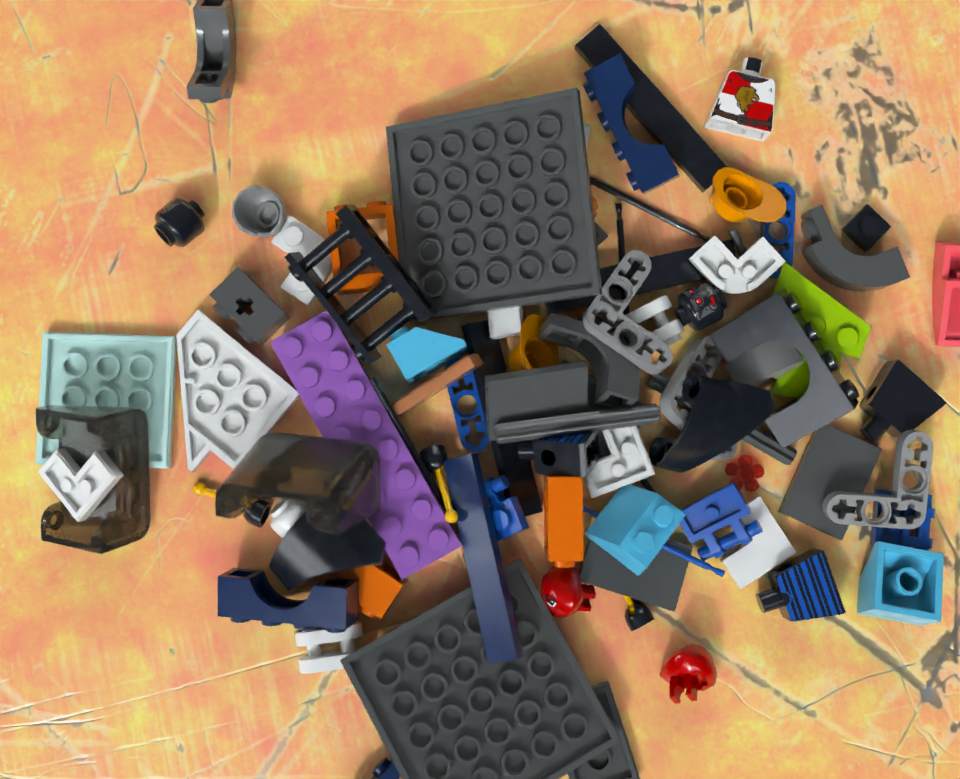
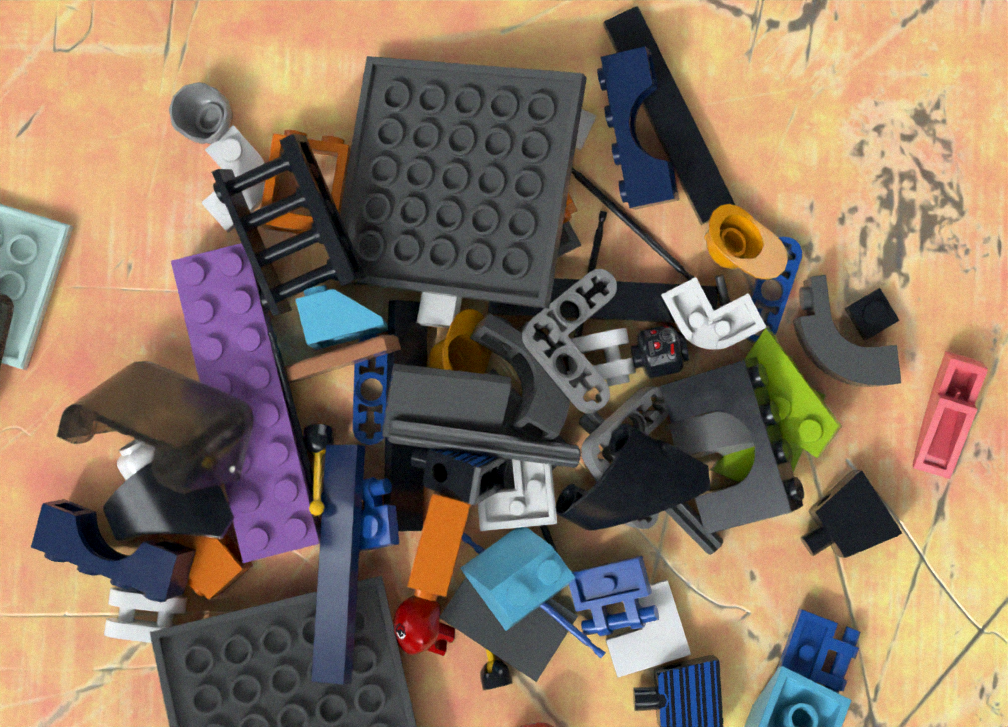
camera: 15 degrees right, 0 degrees up
black head [153,198,205,247] -> none
white wing [176,310,300,472] -> none
black hinge [193,482,272,528] -> none
dark grey brick [209,267,290,345] -> none
torso [704,57,775,142] -> none
clear red plant [725,455,764,492] -> none
dark grey tile [778,424,882,540] -> none
light grey beam [822,430,933,529] -> none

